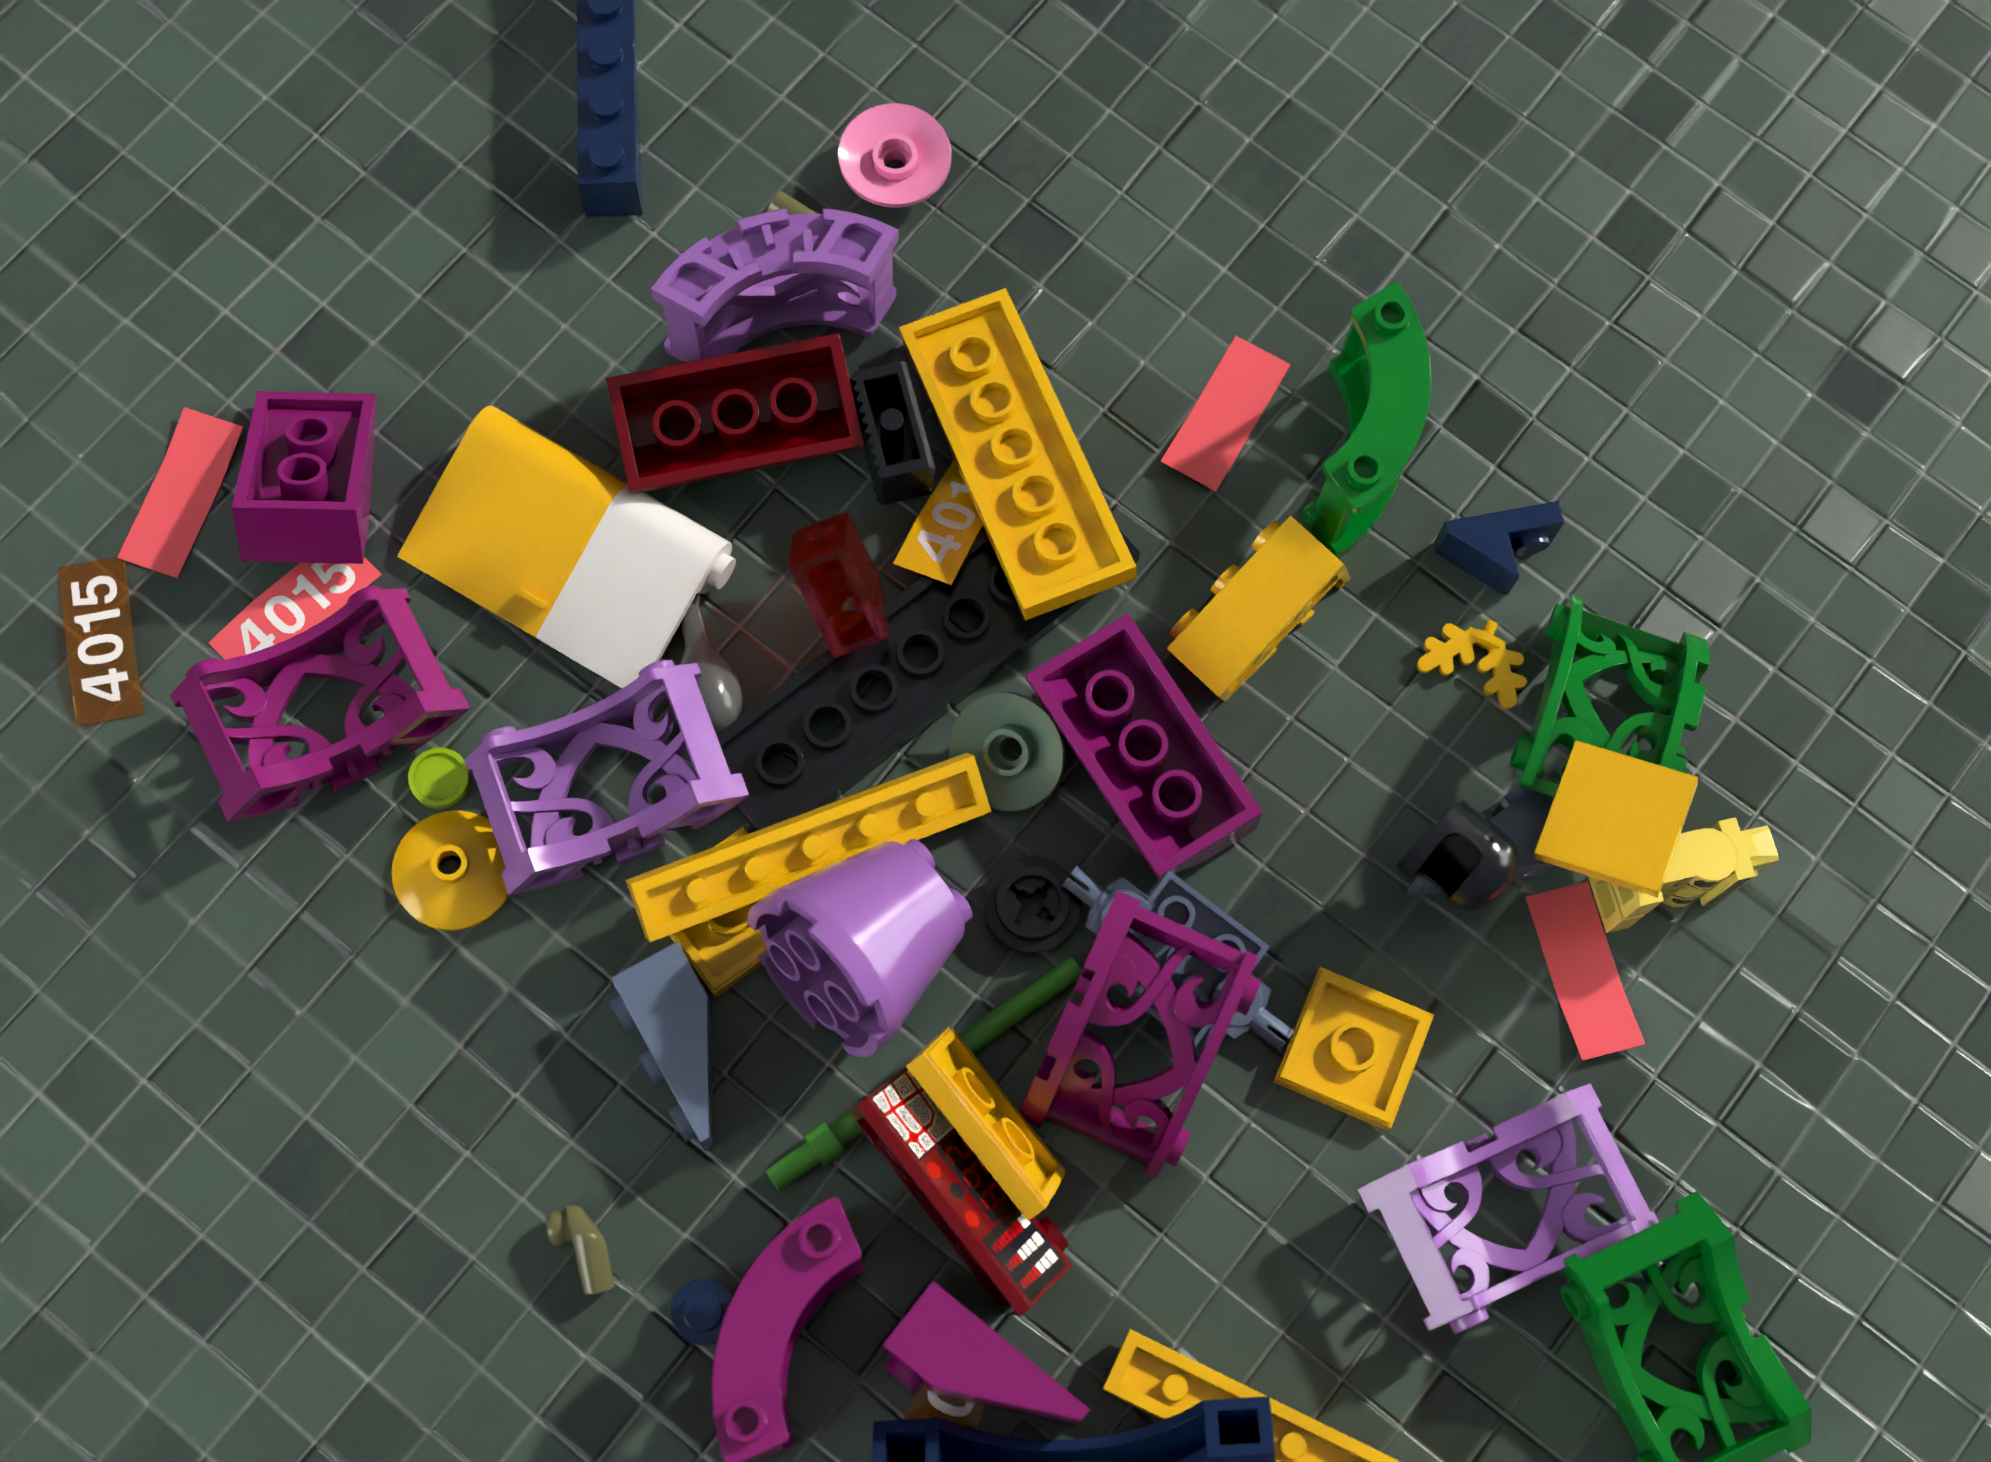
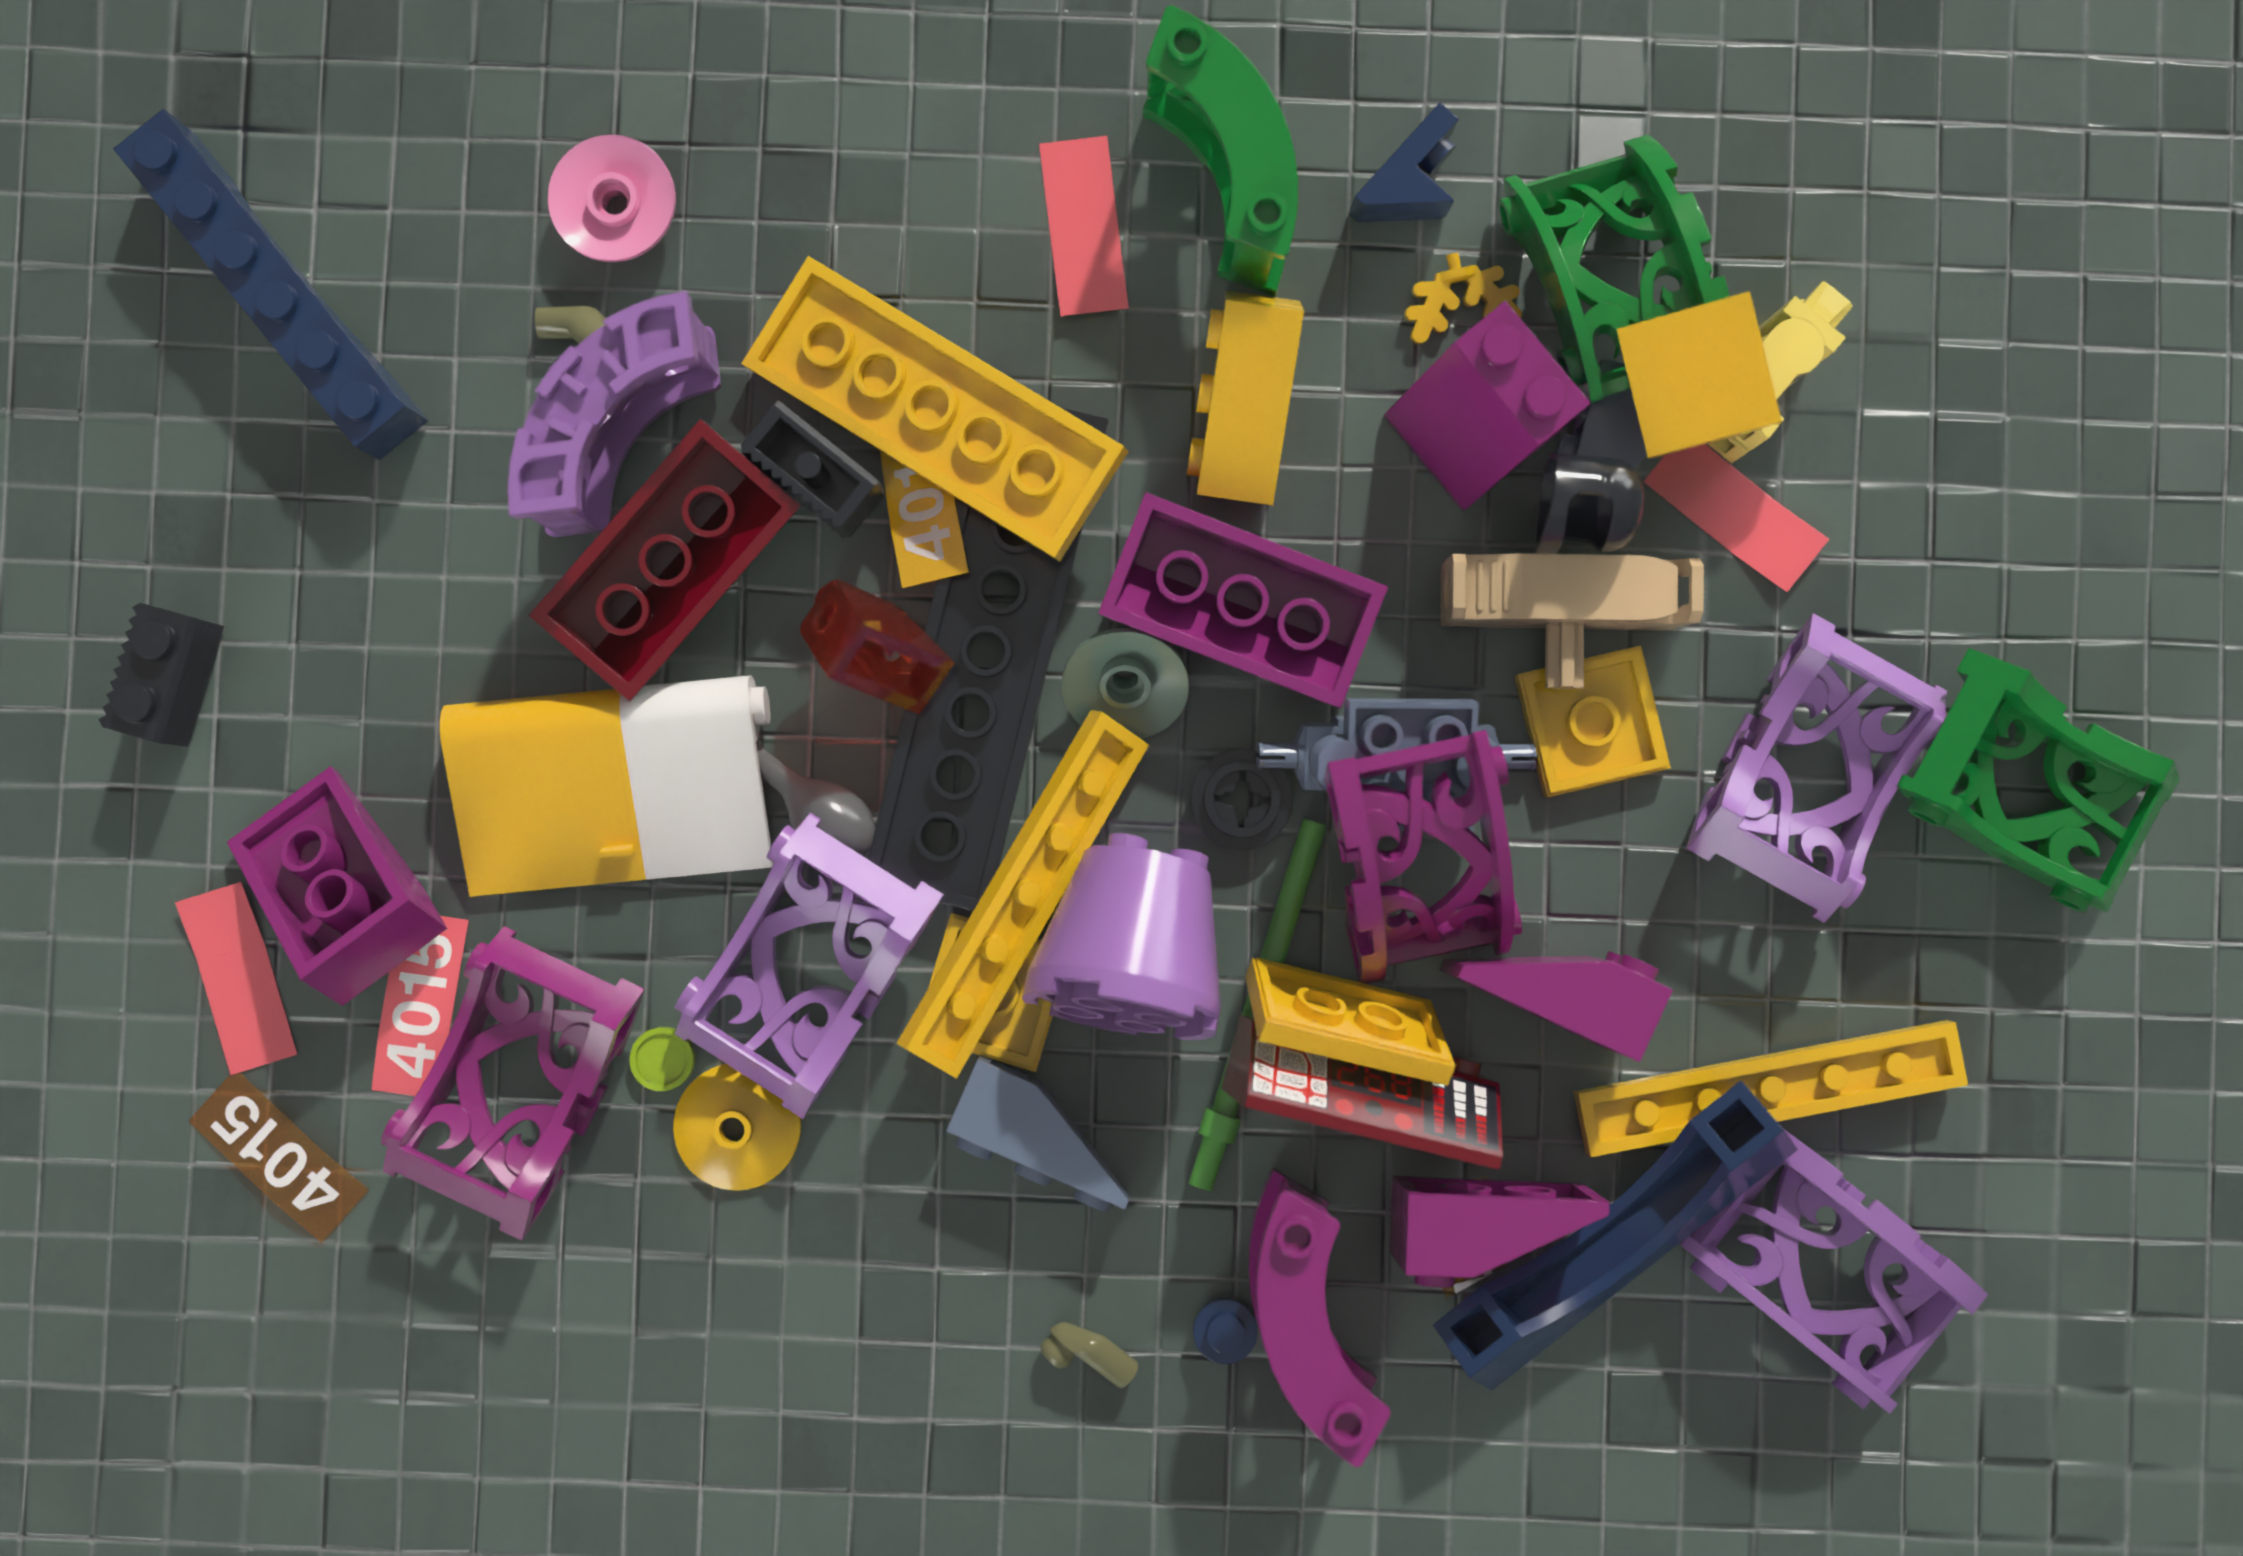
camera: 35 degrees left, 15 degrees up
none -> black brick [98,603,224,747]
none -> magenta slope [1384,301,1590,512]
none -> magenta slope [1439,951,1673,1062]
none -> tan piece [1440,554,1704,690]

